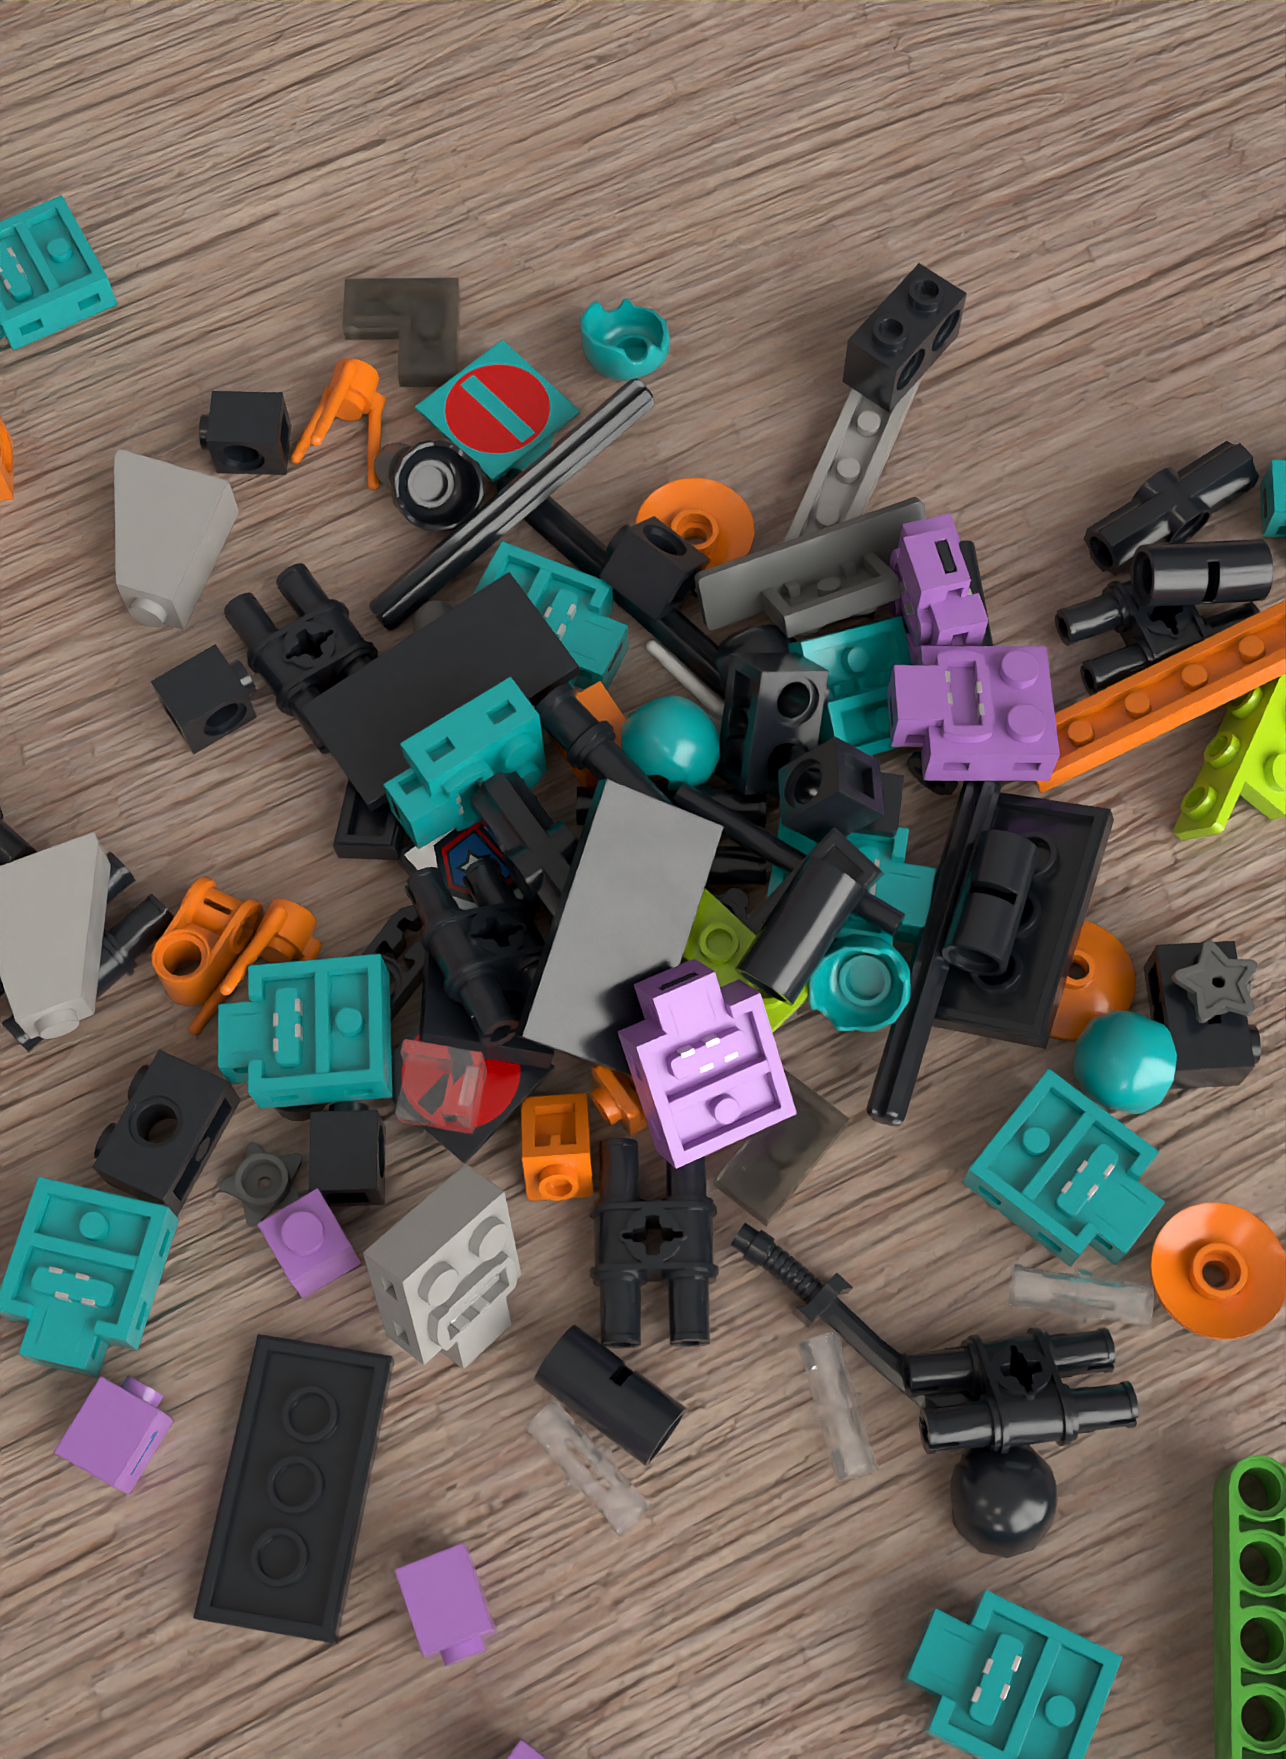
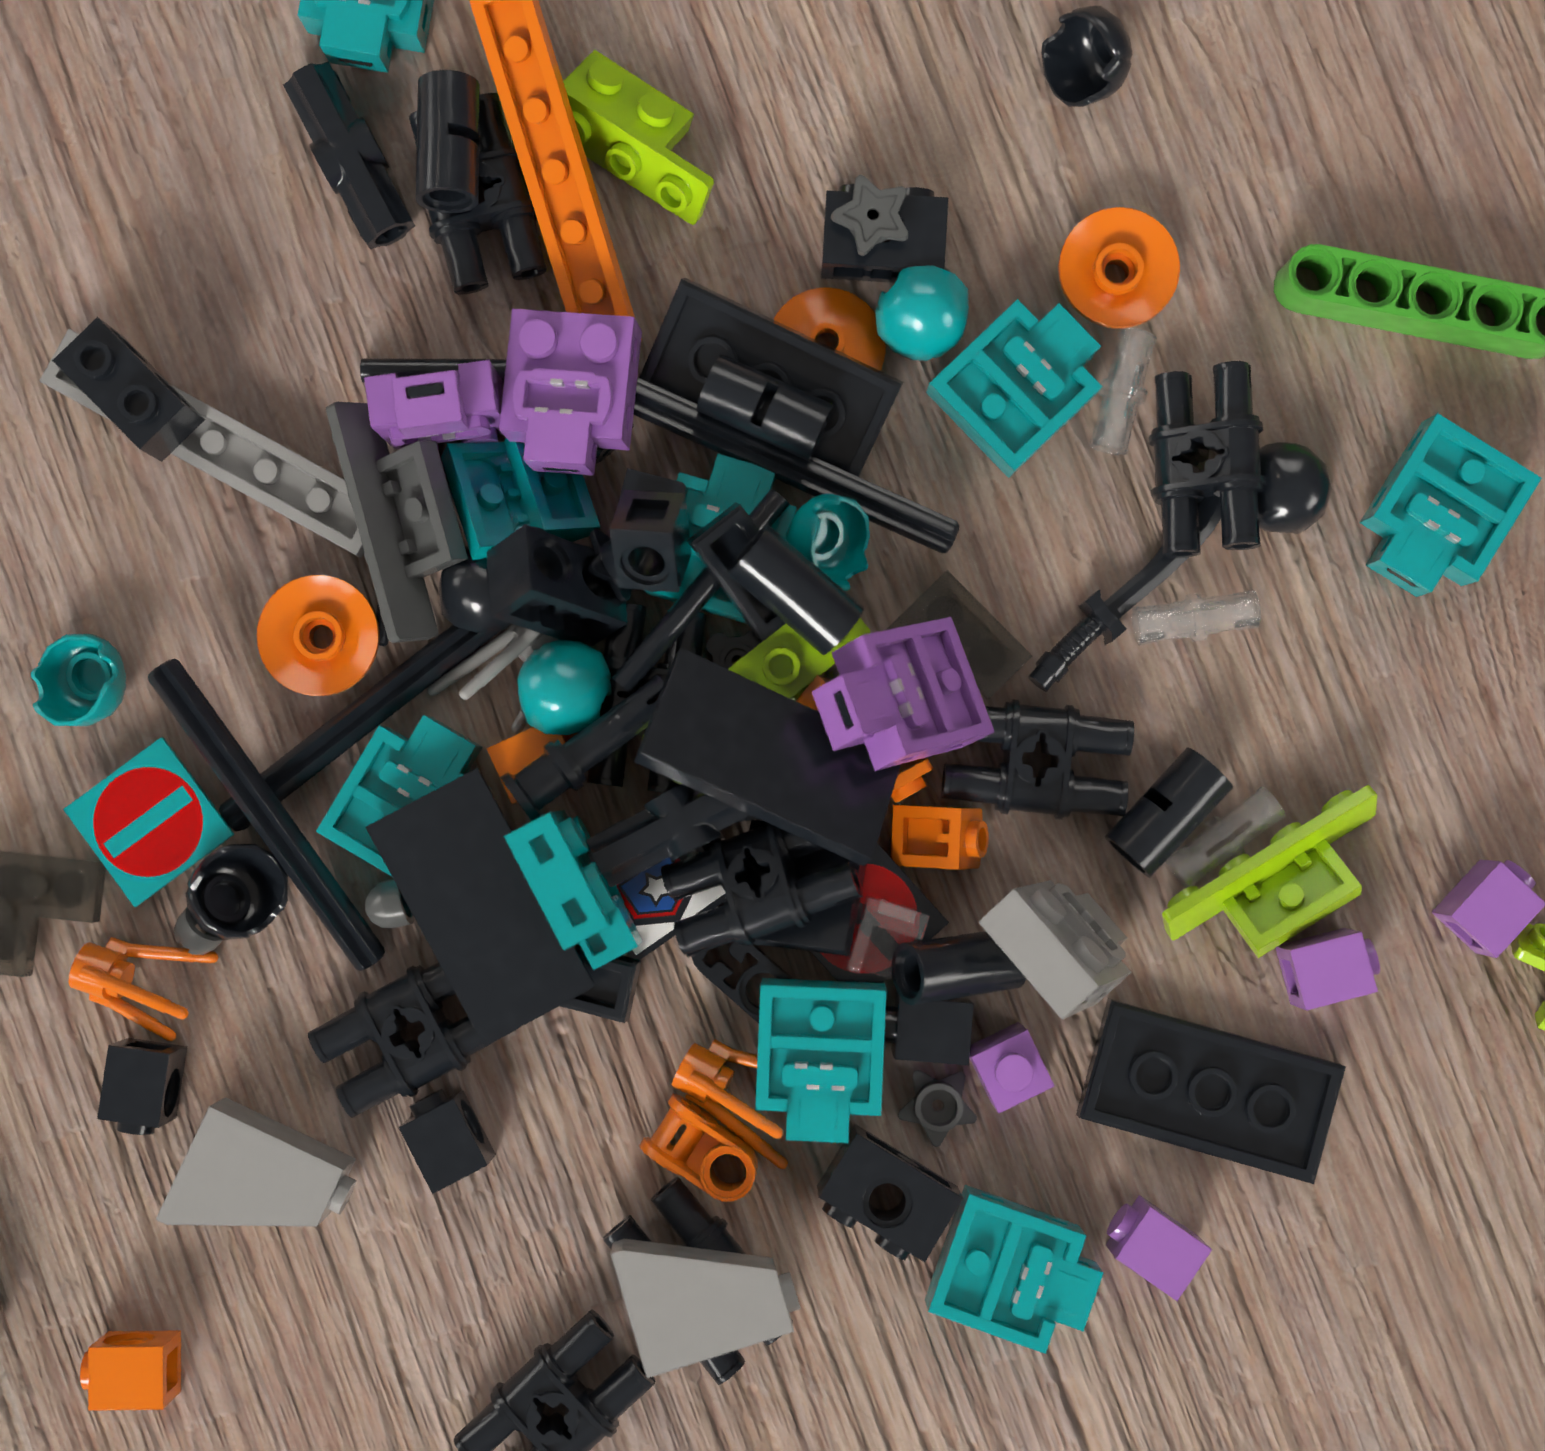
camera: 85 degrees left, 20 degrees up
black brick [599,516,711,621] -> none
none -> black pin [892,931,1027,1005]
none -> lime bracket [1162,785,1377,958]

